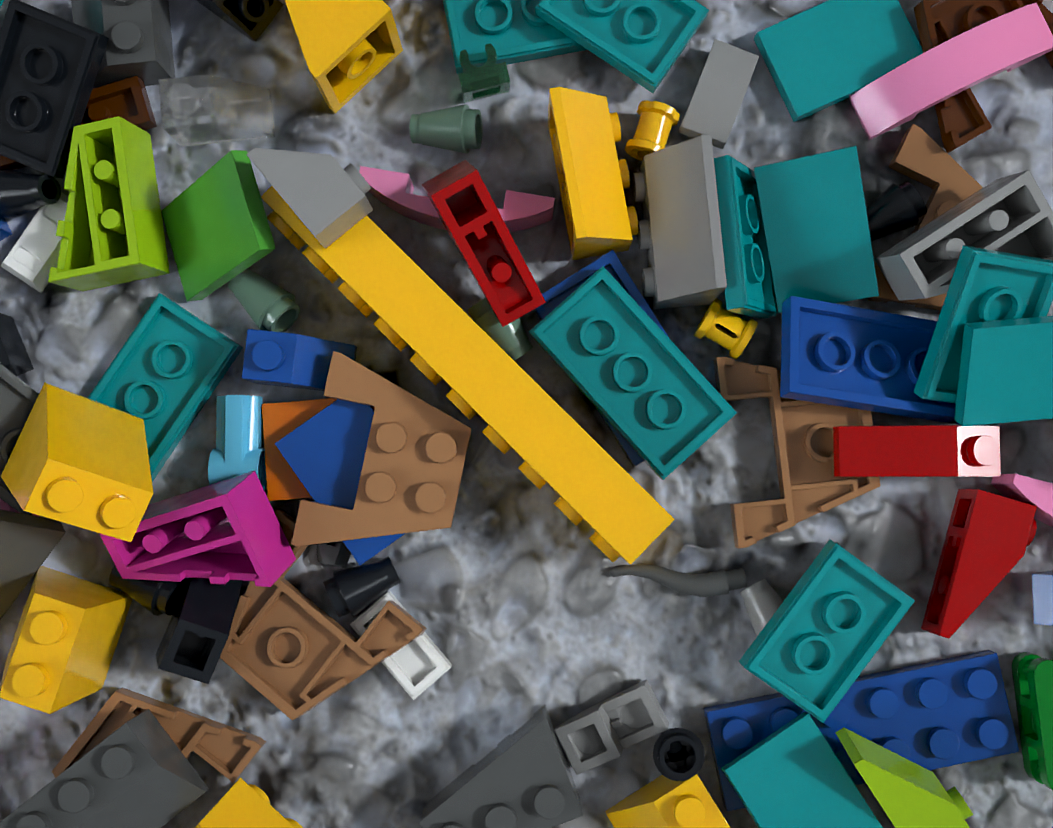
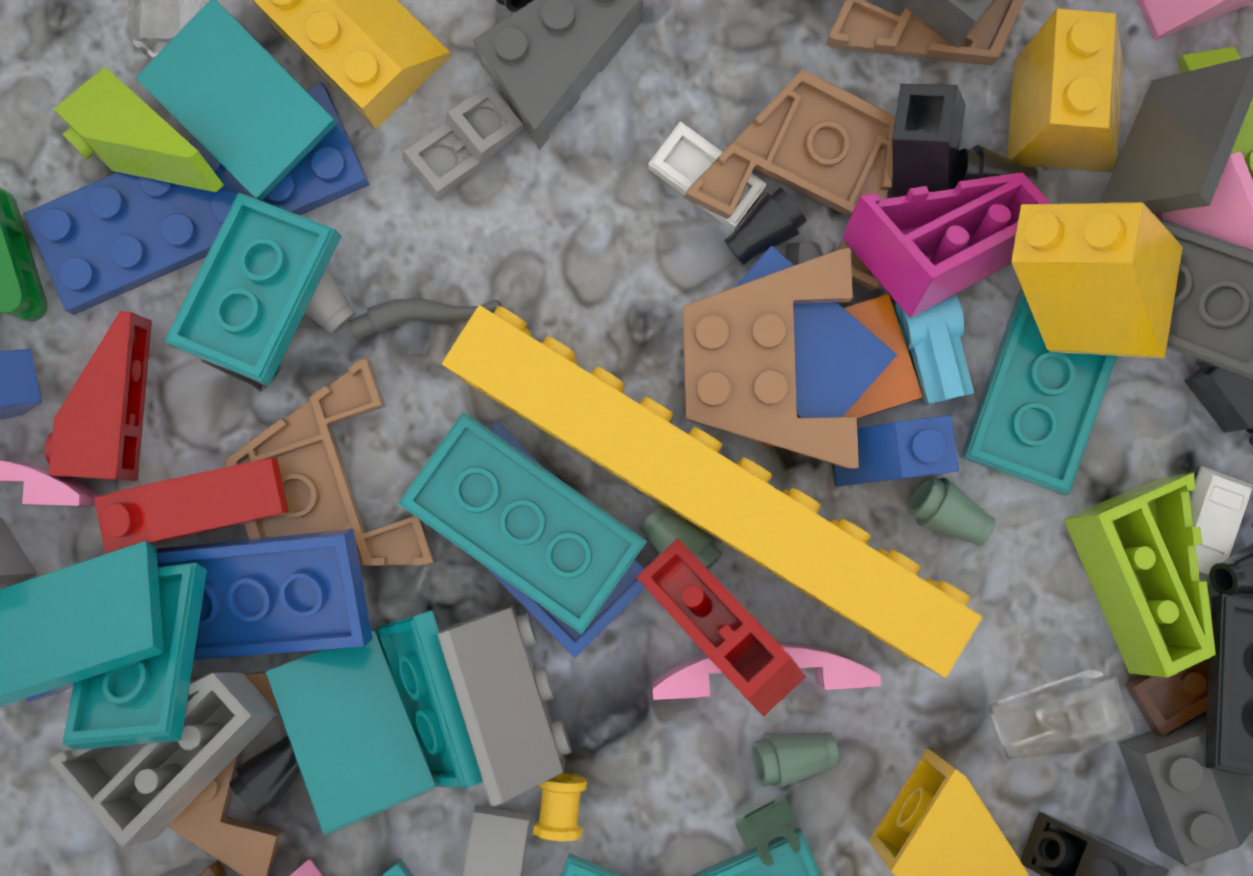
camera: 165 degrees right, 0 degrees up
bright green tile [161,150,275,301] -> none
light grey slope [246,148,373,249] -> none
yellow slope [548,87,639,260] -> none
black cone [653,728,705,781] -> none
yellow bush [693,298,758,360] -> none

